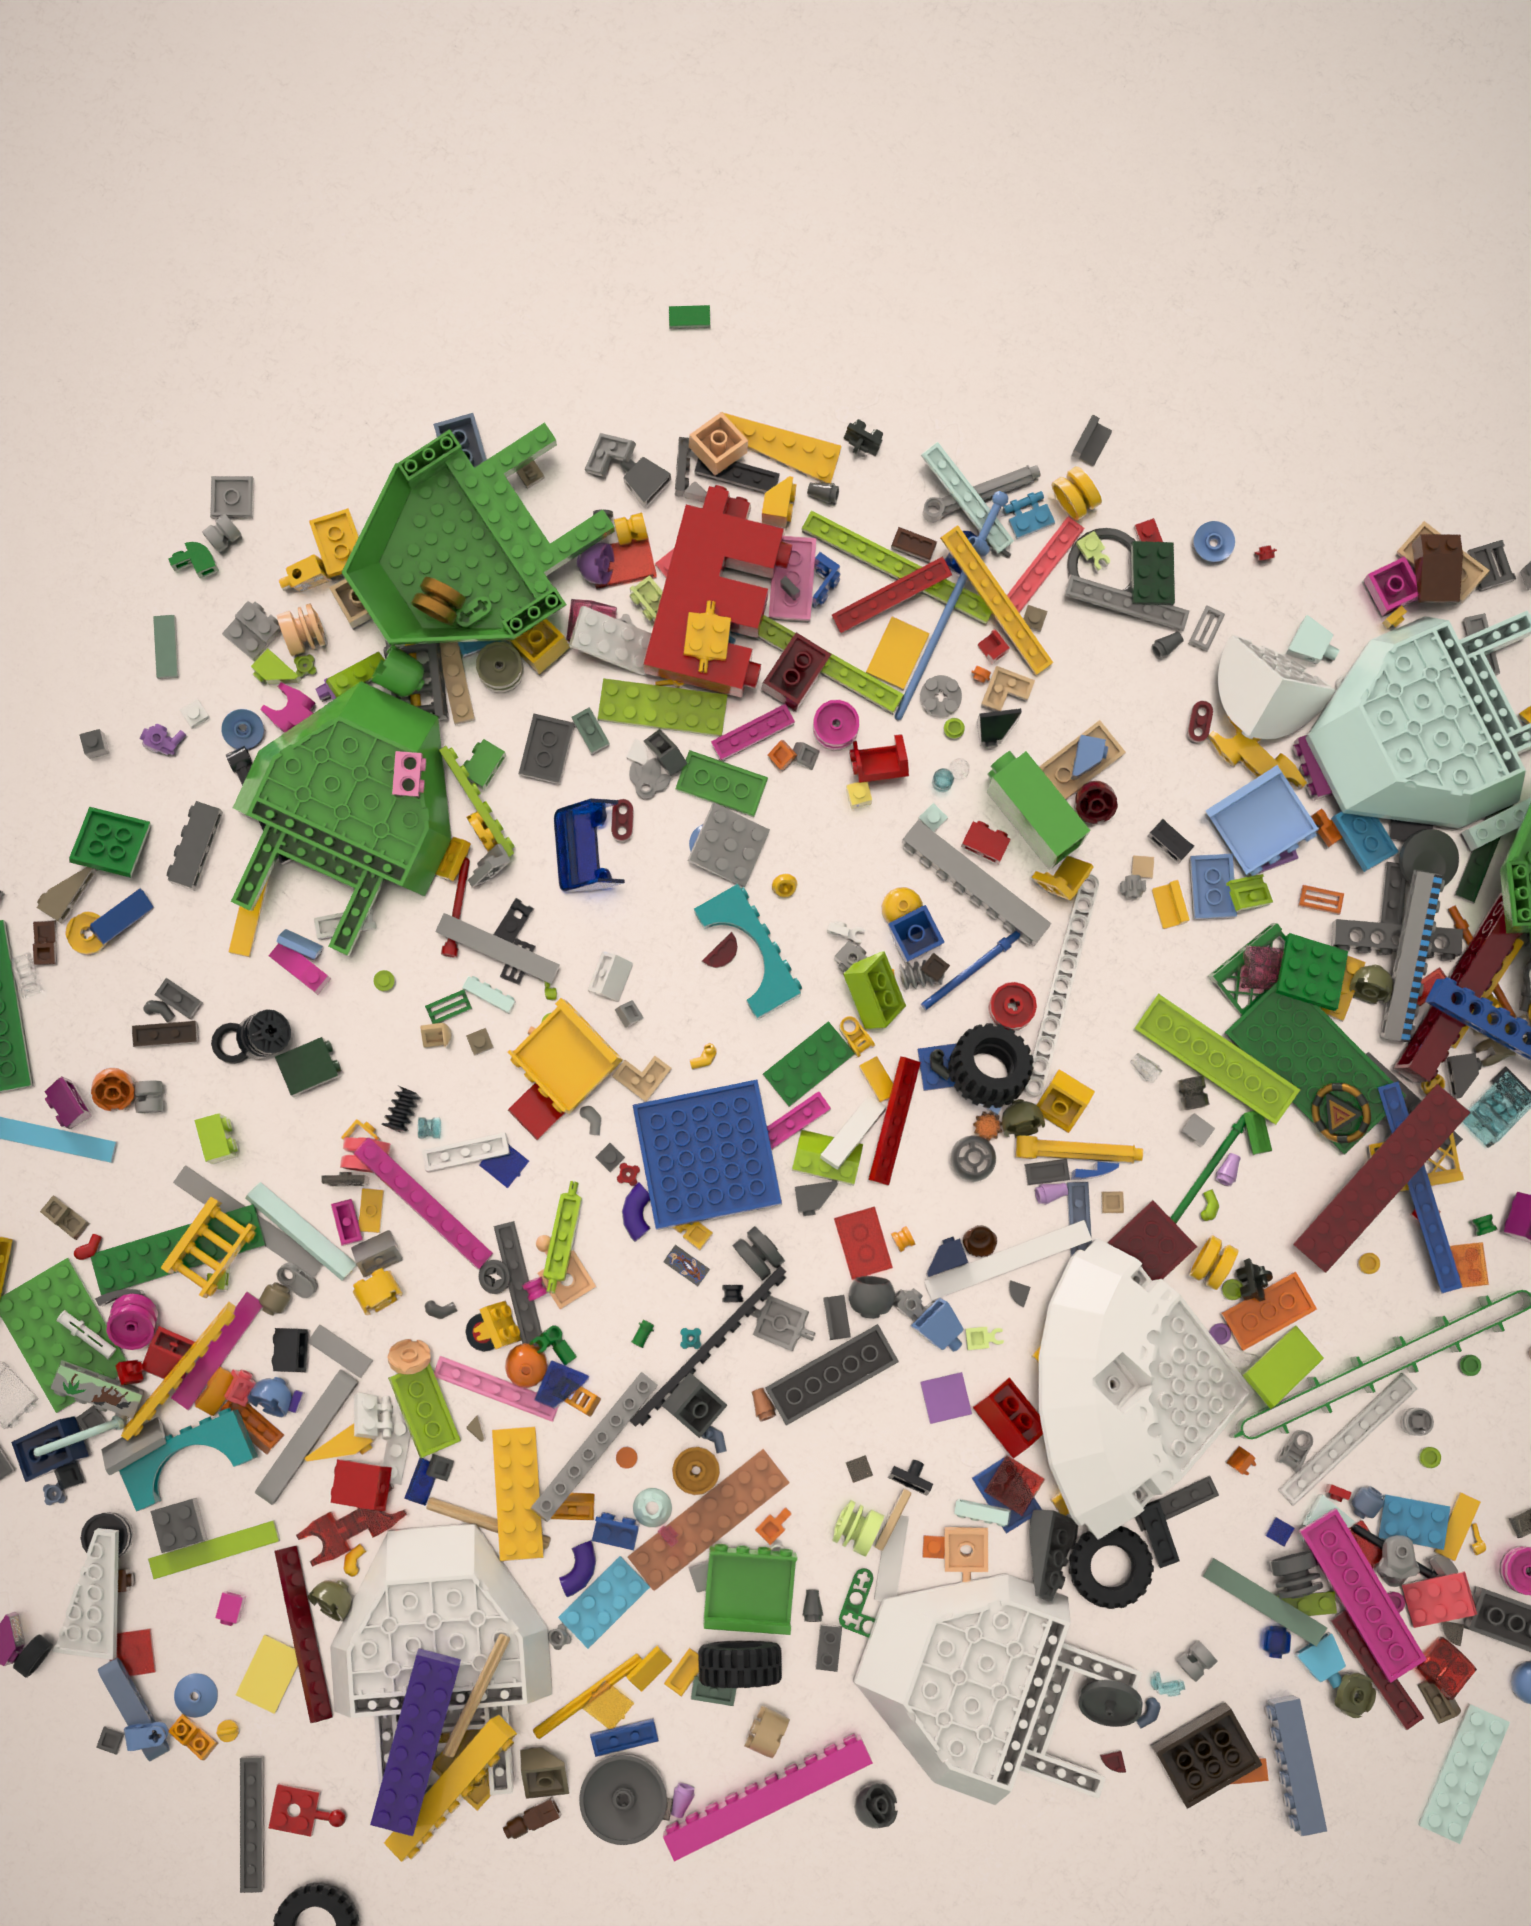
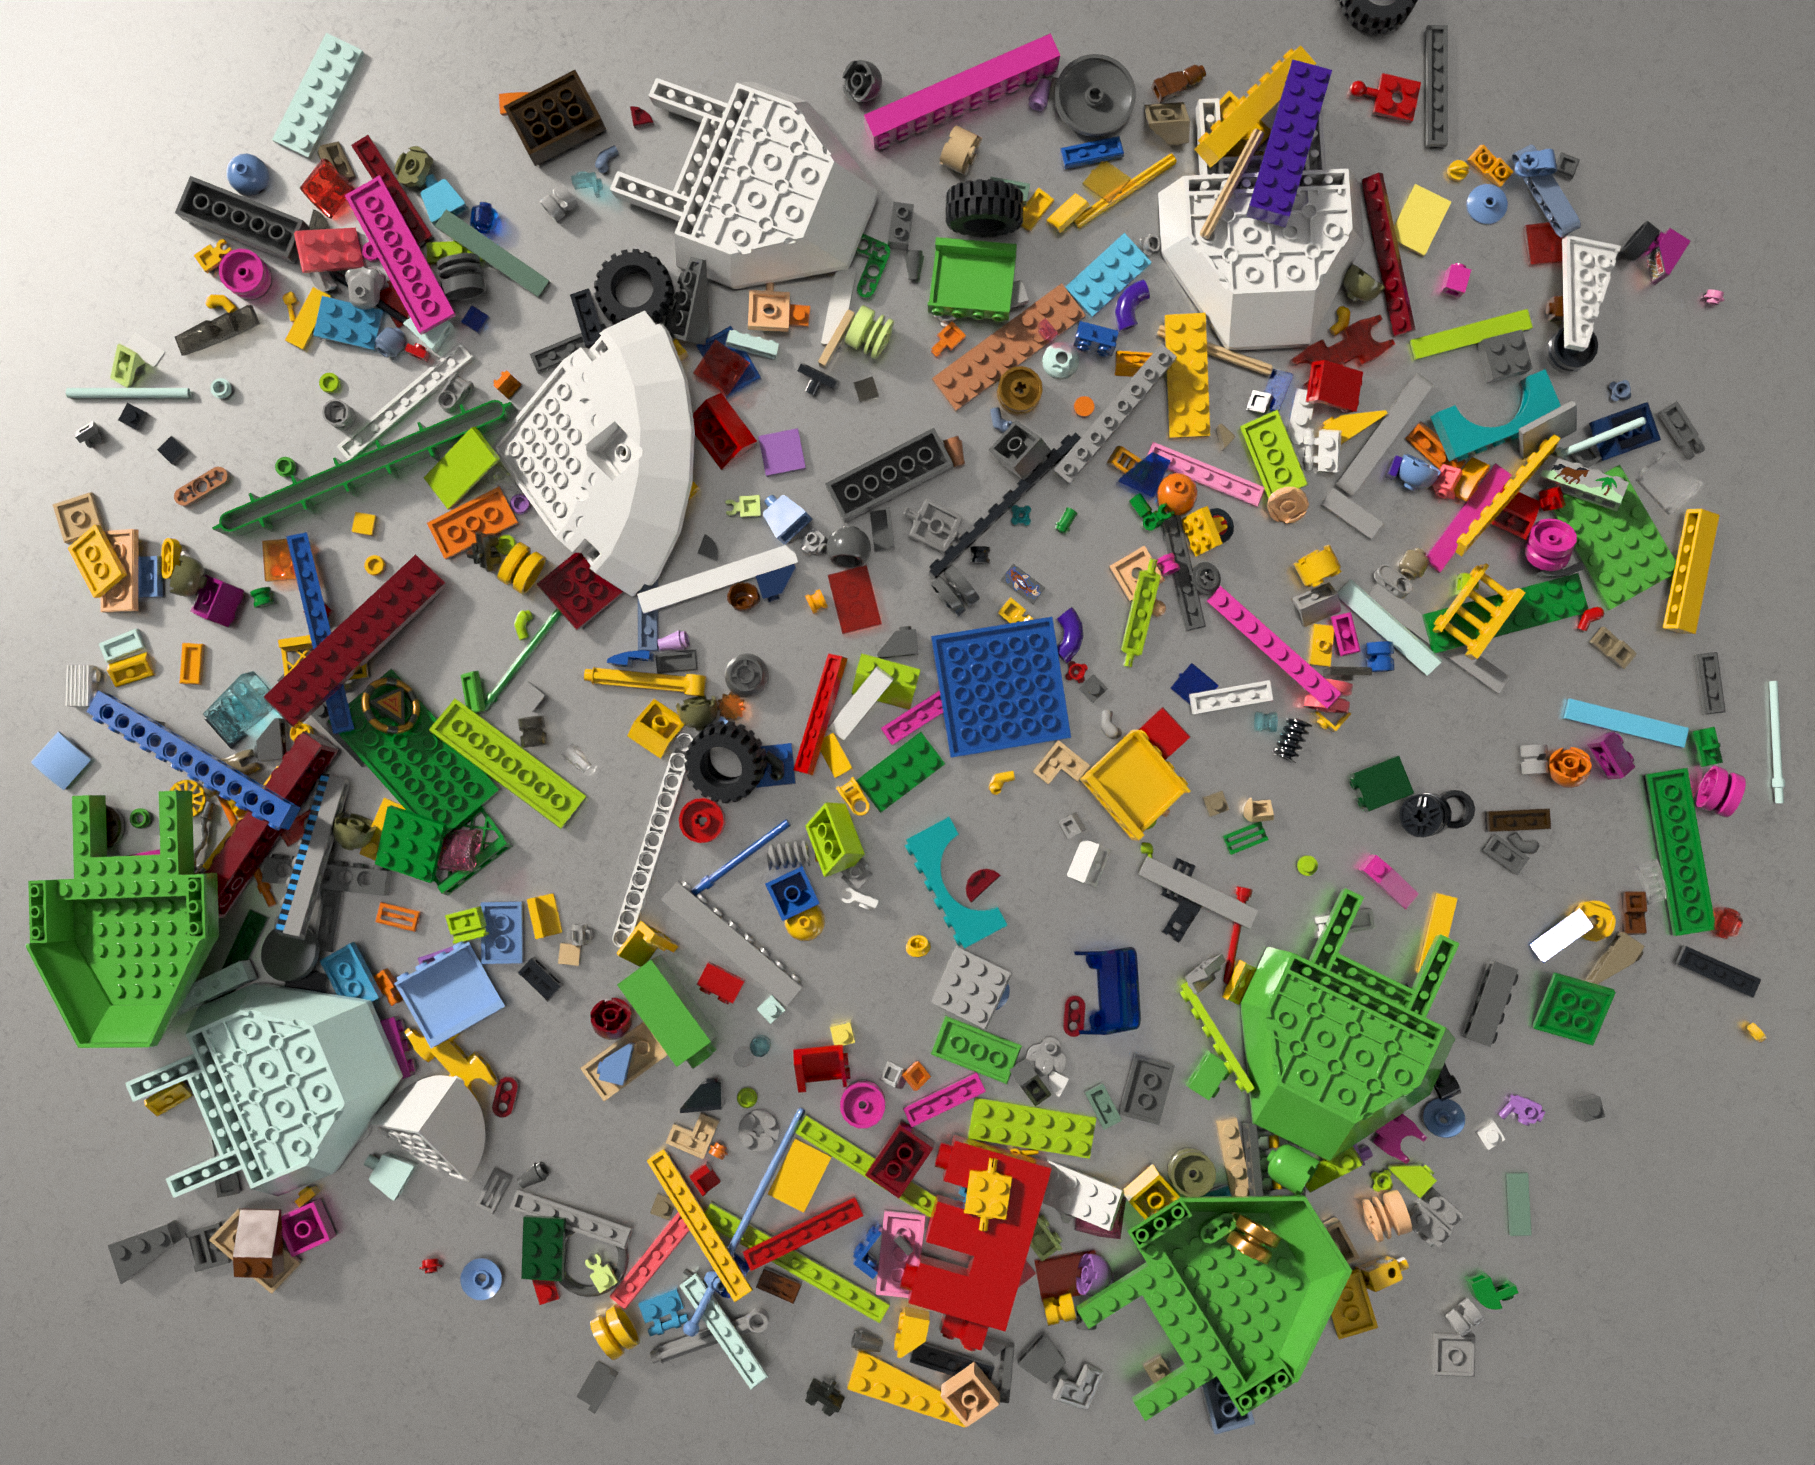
camera: 175 degrees left, 5 degrees up
black plate [54,1463,84,1491] -> none
white pin [56,1310,116,1359] -> none
lime brick [194,1113,239,1164] -> none
black brick [271,1328,308,1372] -> none
light blue tile [276,929,323,959] -> none
bright pink brick [392,751,426,797] -> none
dark grey arm [424,1300,458,1319] -> none
light aqua piece [462,976,516,1014] -> none
yellow plate [466,811,498,852] -> none
dark brown tile [920,953,950,983] -> none
dark grey piece [1079,1680,1143,1727] -> none
tan tile [1101,1191,1124,1213] -> none
lavender cone [1216,1153,1241,1186] -> none
sand blue brick [1265,1695,1327,1836] -> none
none -> yellow tile [352,512,377,536]
none -> blue wheel [1366,641,1395,672]

